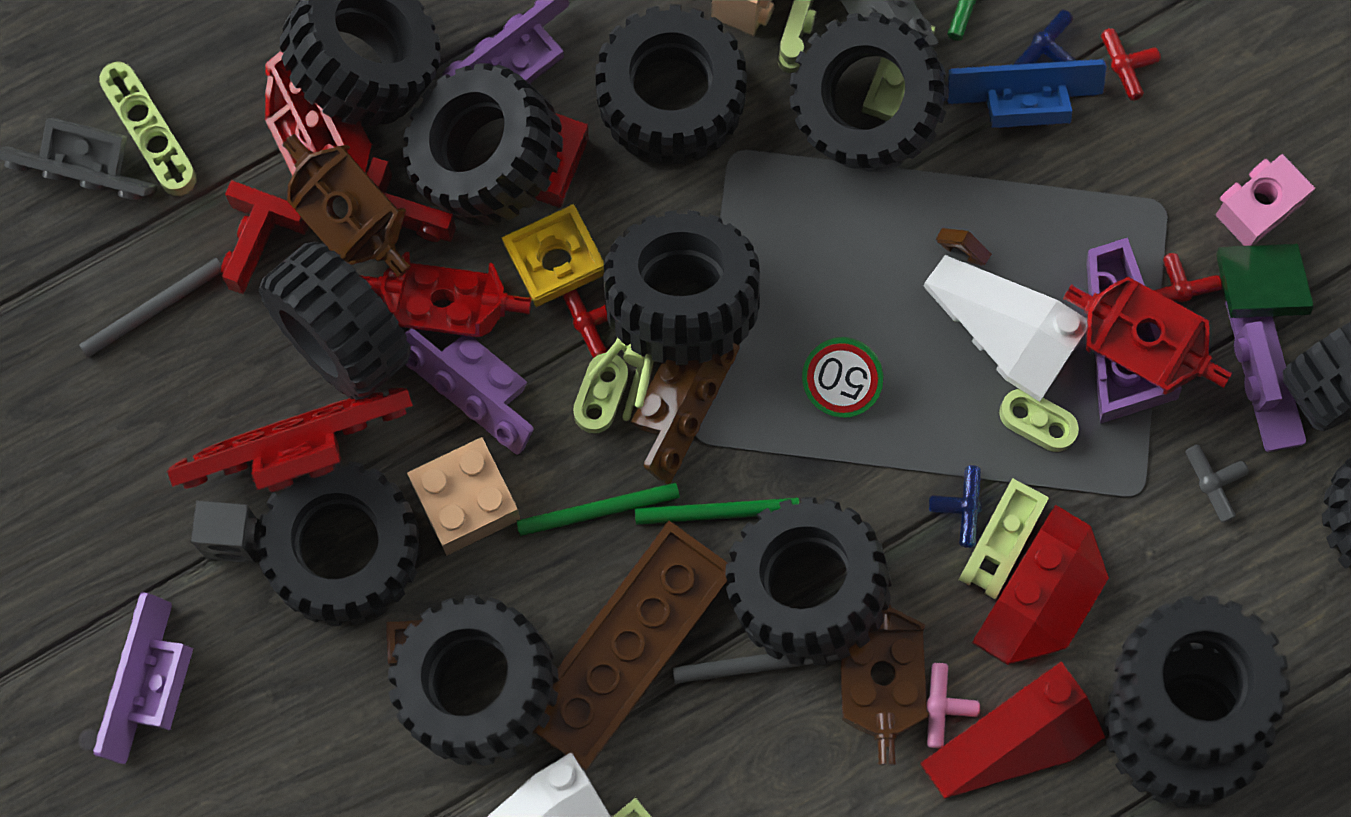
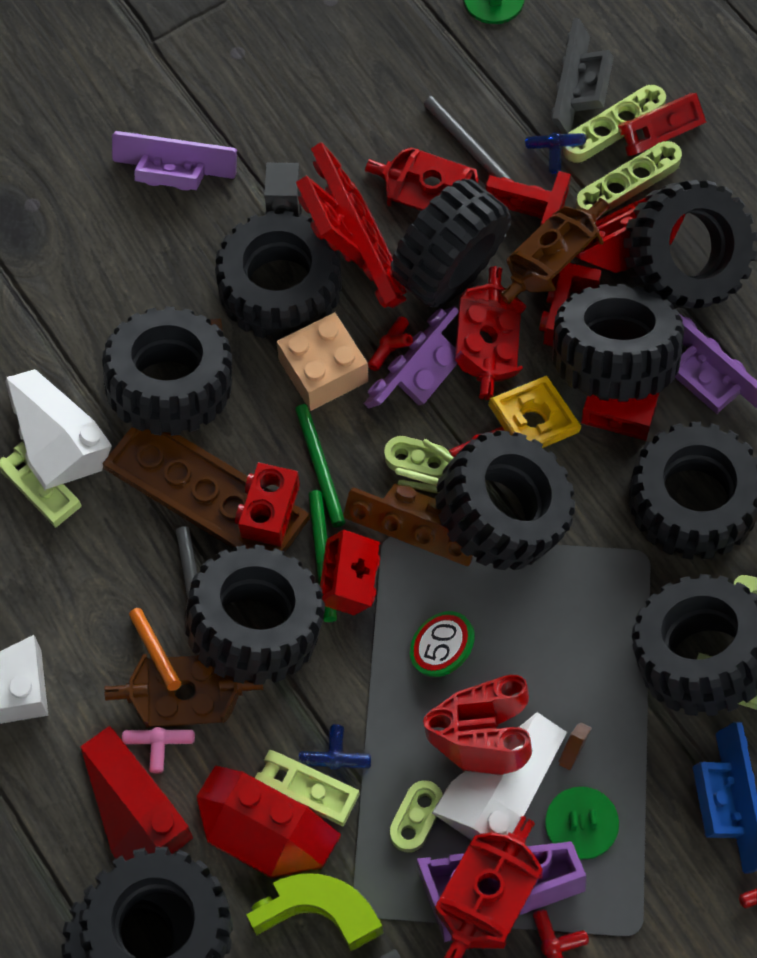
camera: 90 degrees right, 10 degrees down
none -> orange bar [129,608,181,691]
none -> red brick [235,462,300,547]
none -> lime arch [246,873,384,951]
none -> red brick [320,529,380,615]
none -> red plate [365,148,479,211]
none -> red piece [368,316,413,371]
none -> red connector [423,674,533,775]
none -> clear blue piece [525,132,586,173]
none -> green piece [545,786,619,860]
none -> yellowish green beam [576,141,682,216]
none -> red plate [617,93,706,156]

